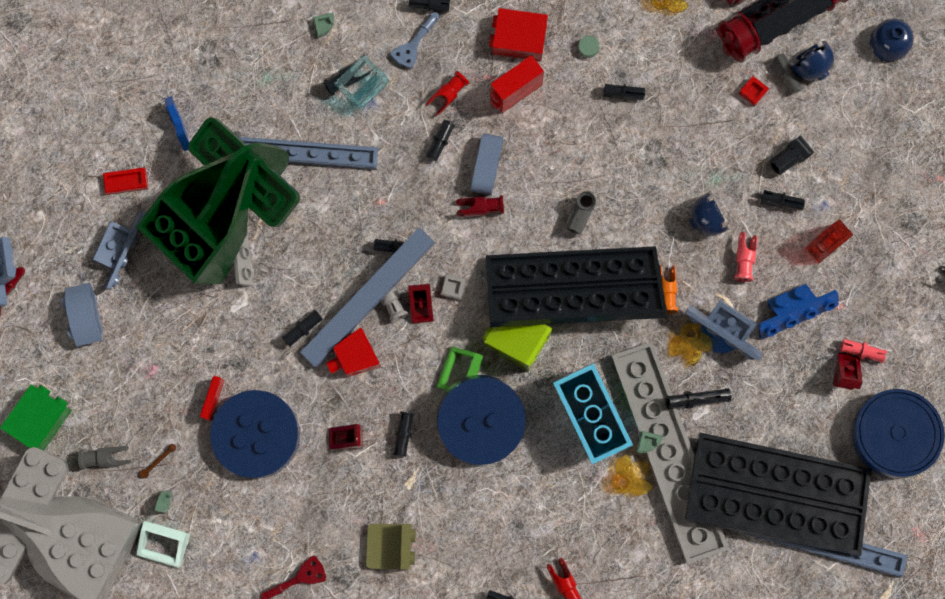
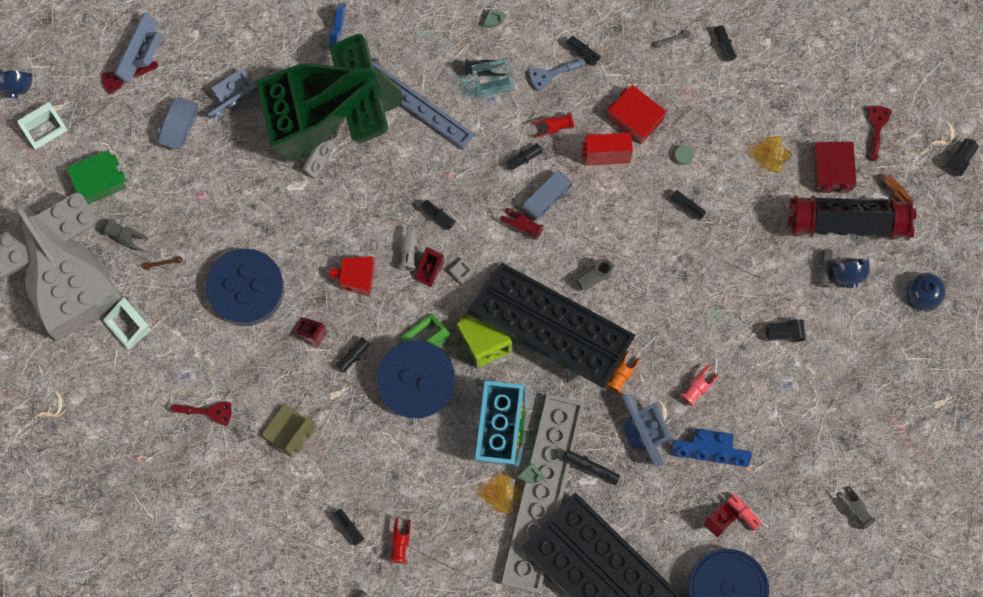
camera: 30 degrees right, 5 degrees down
red tile [103,167,148,195] -> none
sand green tile [155,490,172,513] -> none
red tile [200,376,225,421] -> none
black pin [281,309,323,347] -> none
sand blue tile [300,227,435,368] -> none
clear yellow plate [669,323,713,366] -> none
dark blue cylinder [689,192,729,236] -> none
red tile [739,76,769,106] -> none
black axle [761,190,805,211] -> none
clear red torso [805,219,853,264] -> none

